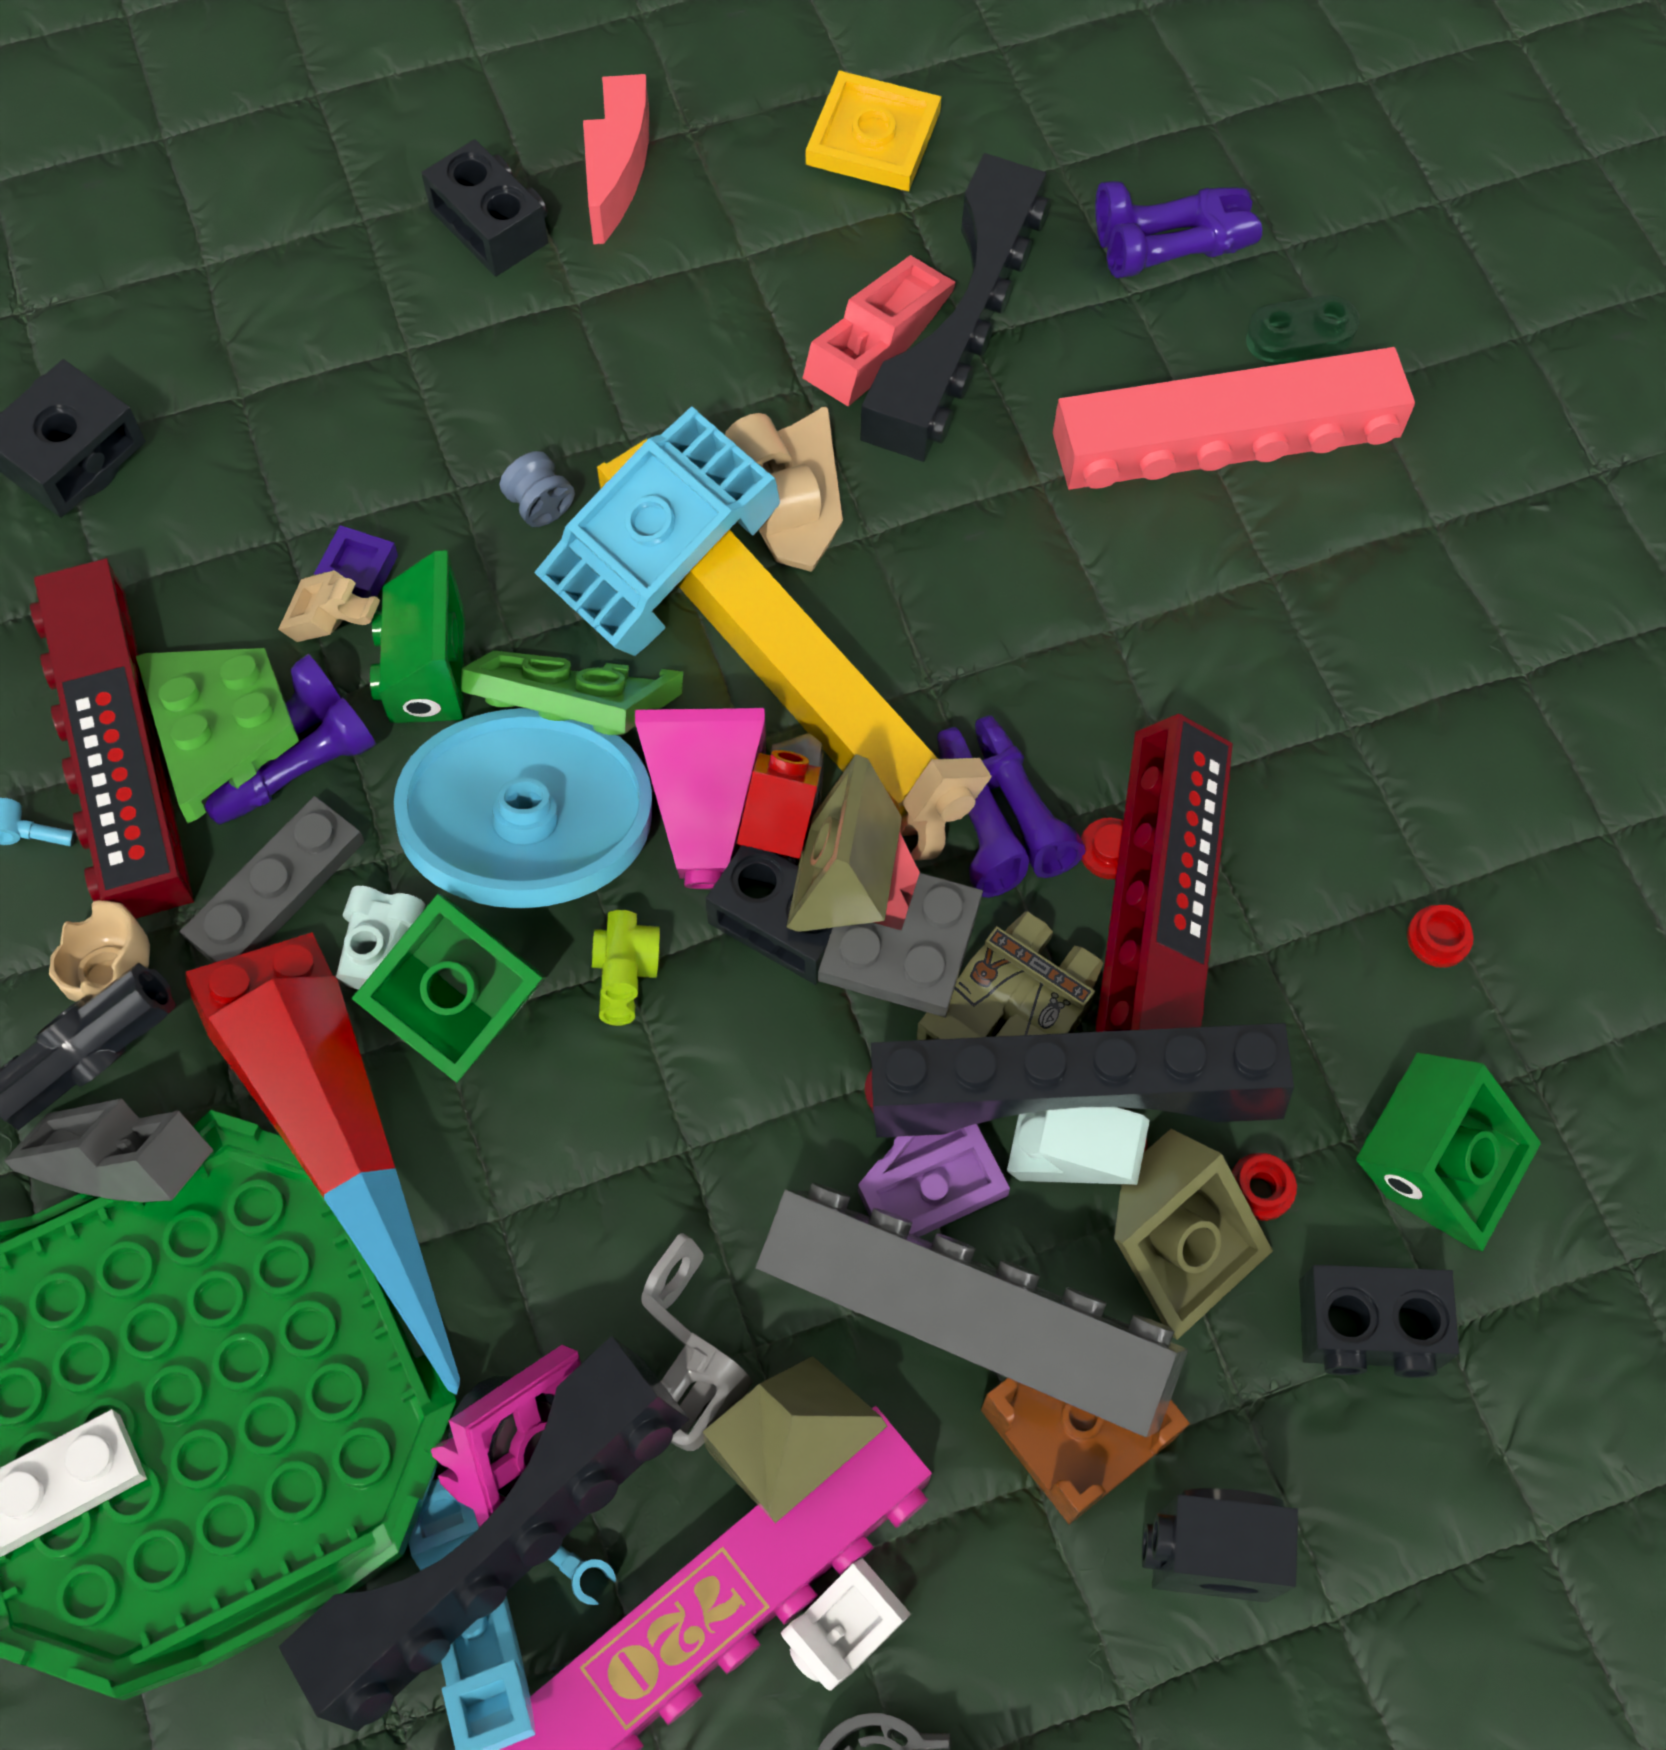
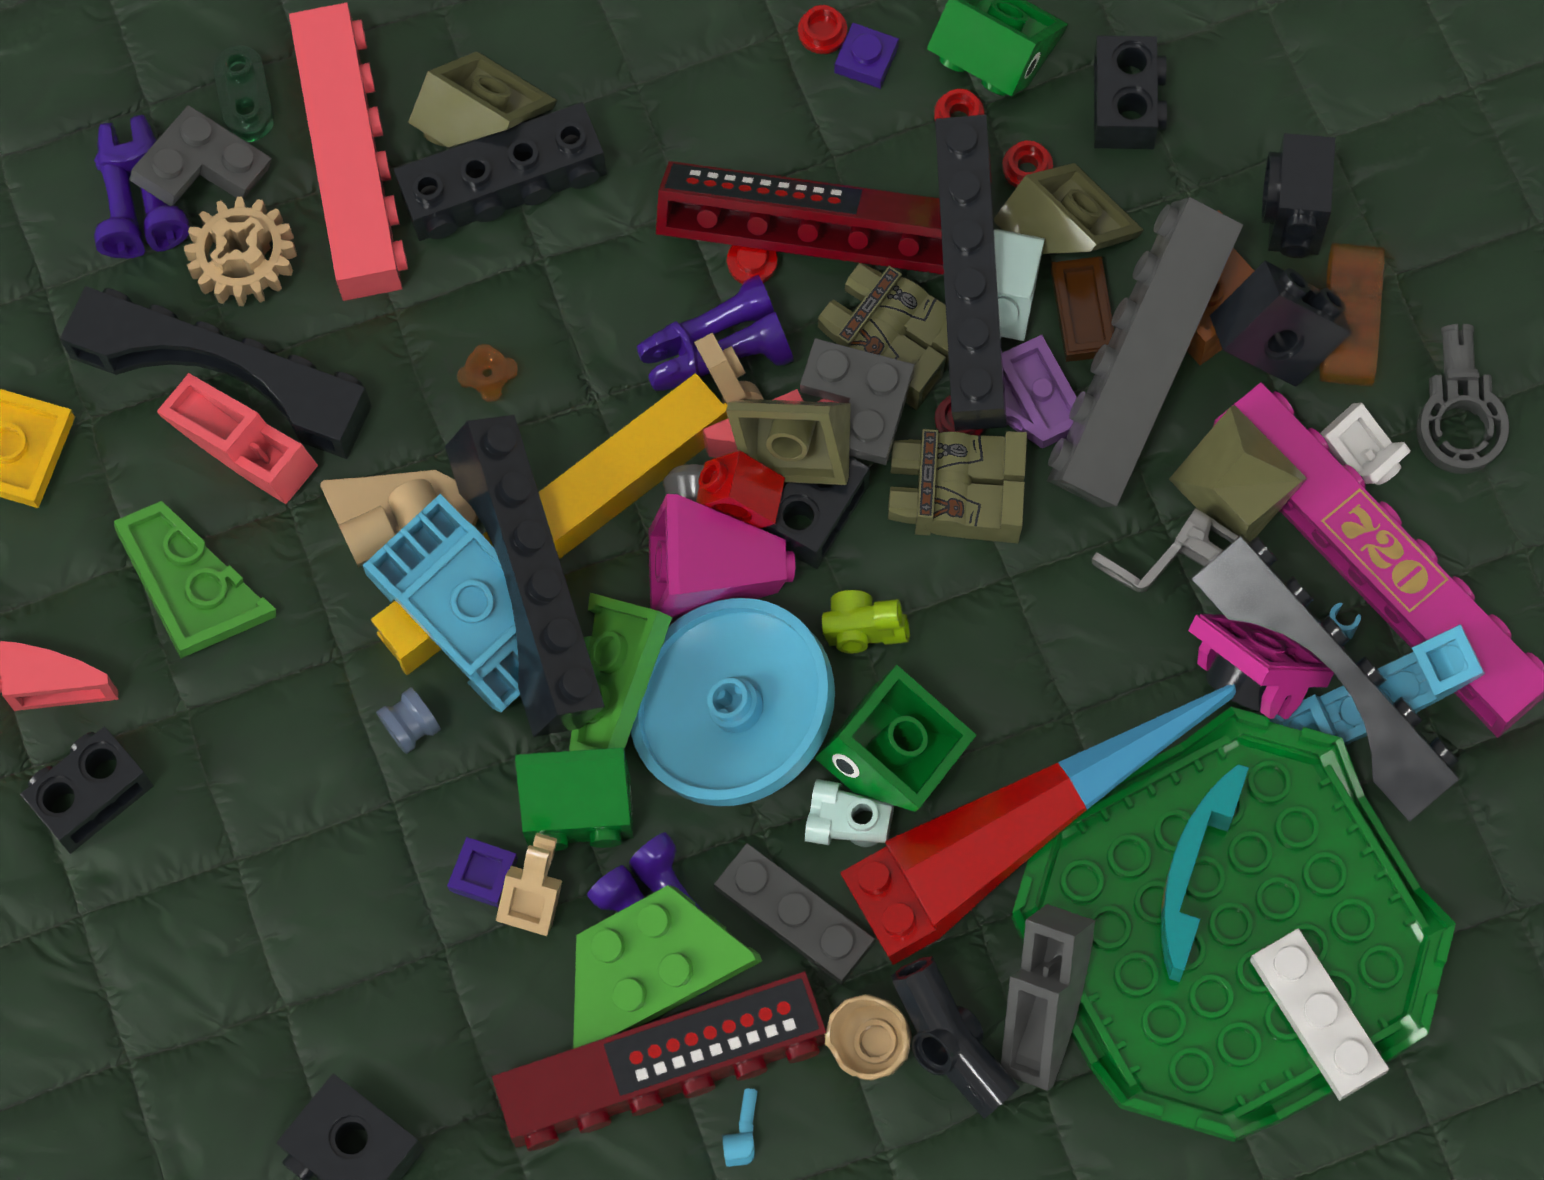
camera: 85 degrees left, 5 degrees up
none -> bright green wing [114,501,276,659]
none -> dark grey plate [130,105,272,206]
none -> tan gear [184,197,297,306]
none -> black brick [394,102,607,241]
none -> olive slope [408,51,557,148]
none -> black arch [445,415,605,737]
none -> clear orange plate [457,344,518,402]
none -> dark purple plate [834,23,899,89]
none -> olive hips [888,429,1027,544]
none -> red plate [934,89,984,119]
none -> reddish brown tile [1050,256,1114,362]
none -> teal slope [1161,764,1248,982]
none -> black brick [1210,261,1352,387]
none -> clear orange beam [1320,242,1385,387]

